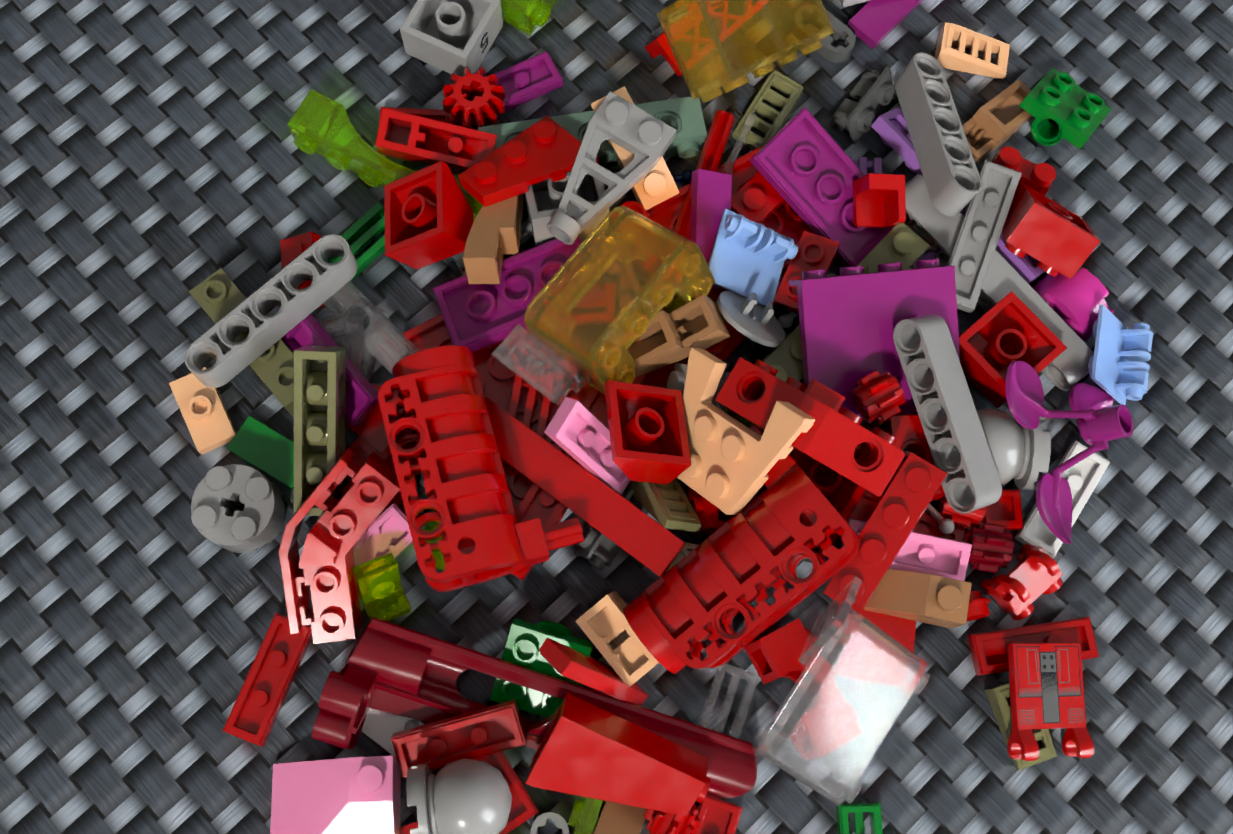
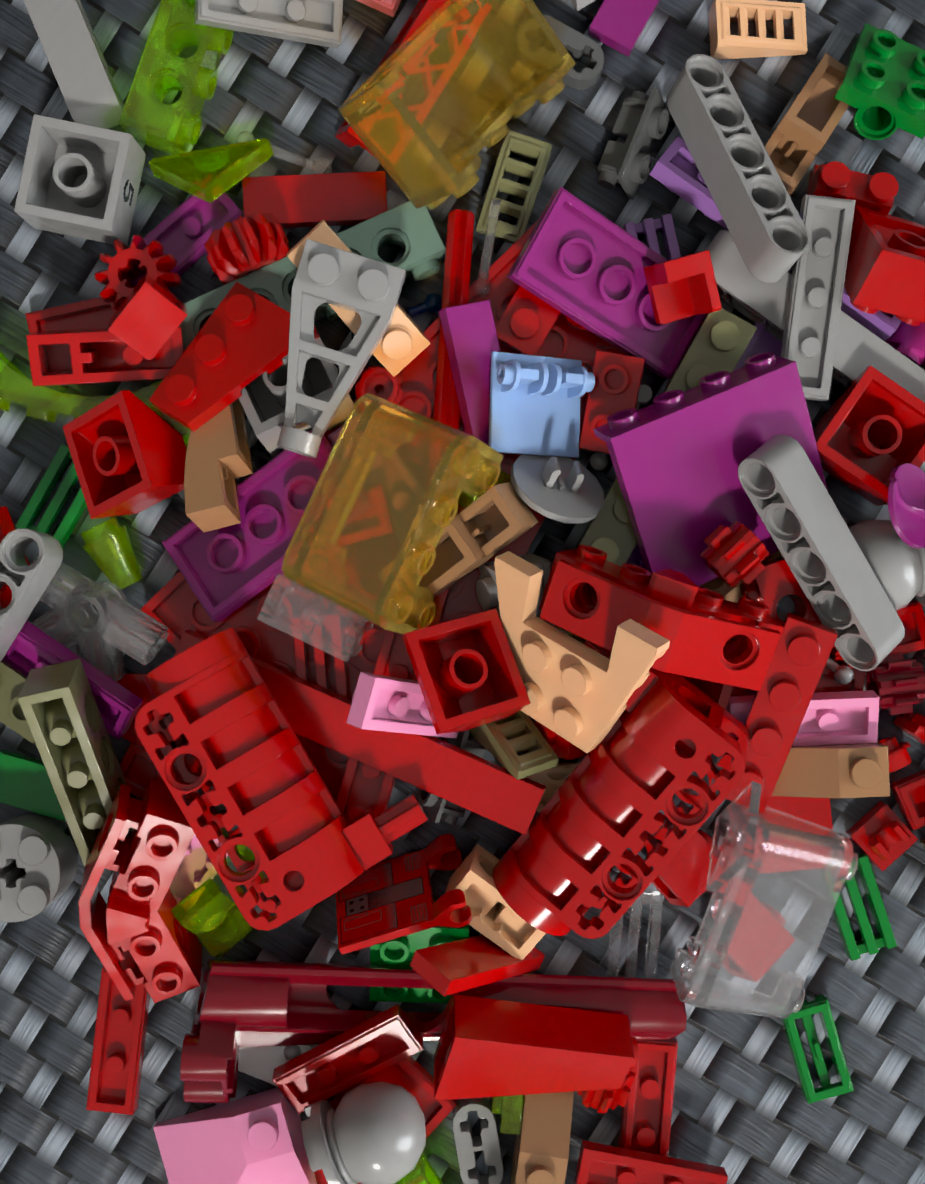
camera: 10 degrees left, 15 degrees up
none -> clear neon green cone [80,516,143,591]
none -> red panel [108,274,188,360]
none -> clear neon green tile [148,138,274,203]
none -> red gear [204,212,290,285]
none -> clear hinge [236,131,332,174]
none -> red tile [242,171,388,228]
none -> red flag [335,834,472,955]
none -> green tile [818,852,897,961]
none -> red tile [845,801,918,871]

